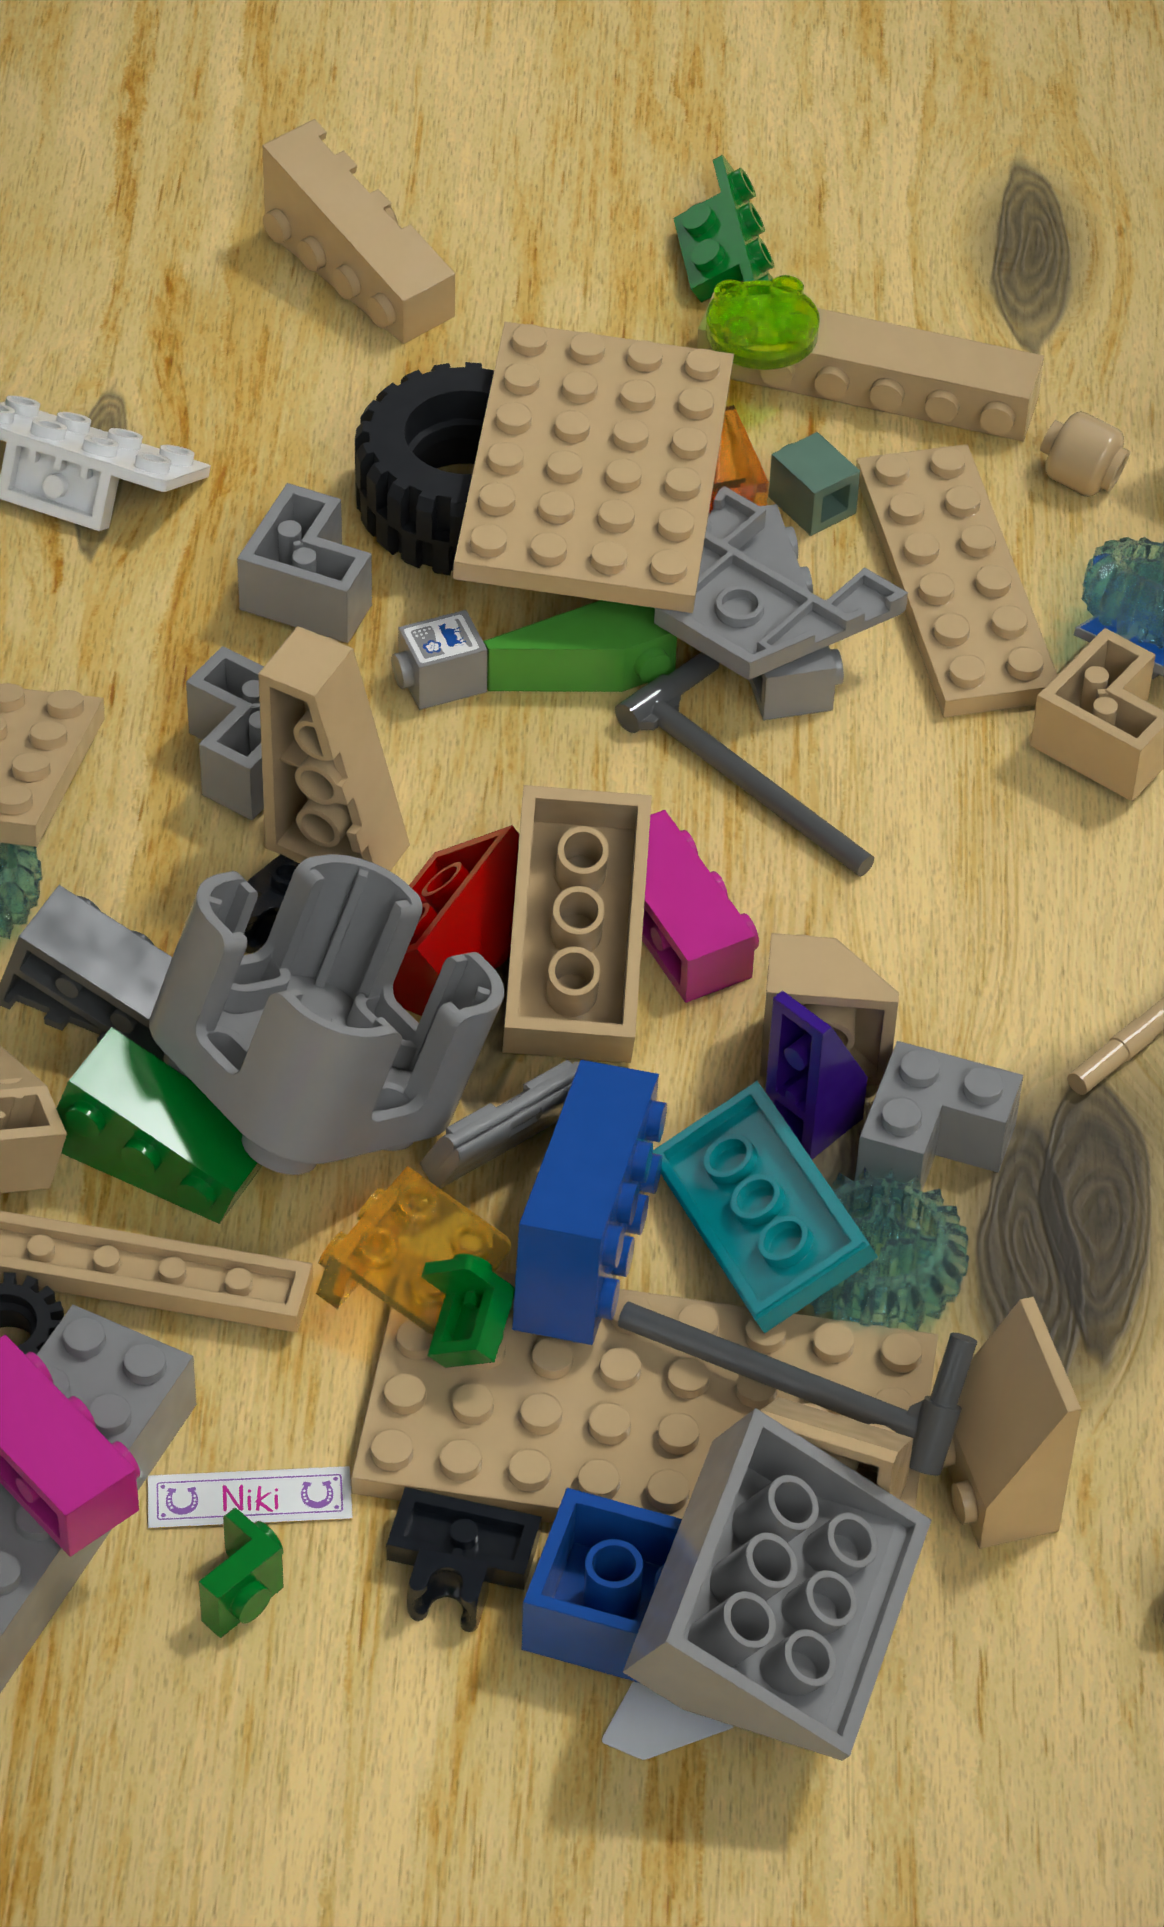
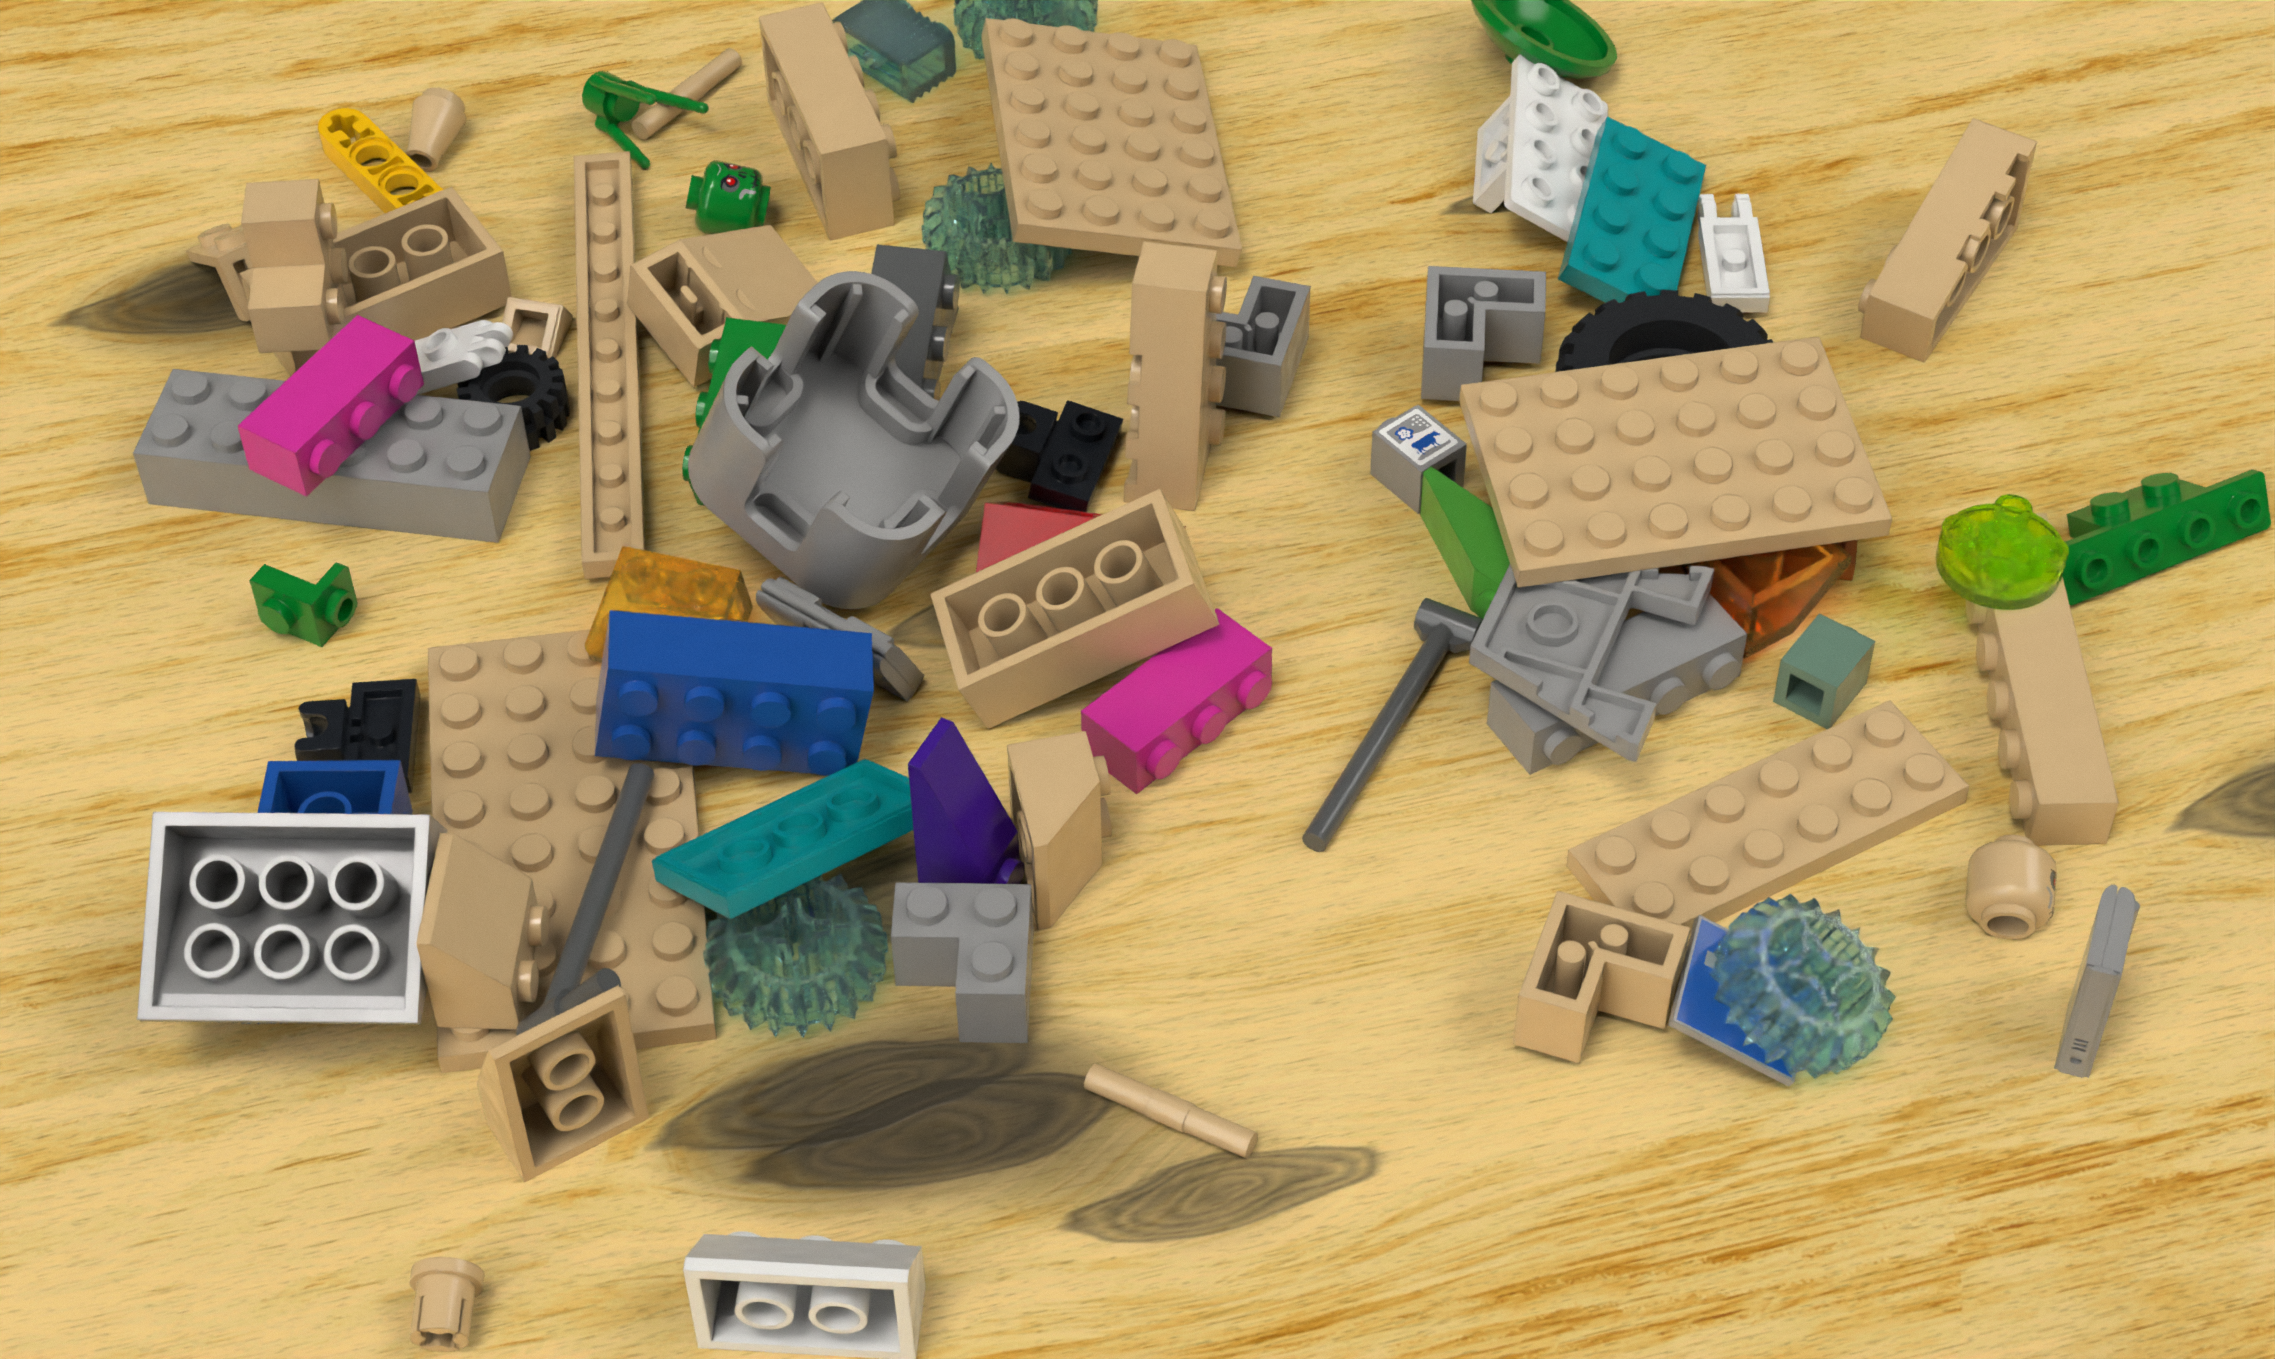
camera: 75 degrees right, 0 degrees up
white sticker [148,1466,352,1528] -> none
green bracket [421,1254,515,1368] -> none
none -> teal plate [1558,116,1706,303]
none -> white hinge [1697,194,1770,313]

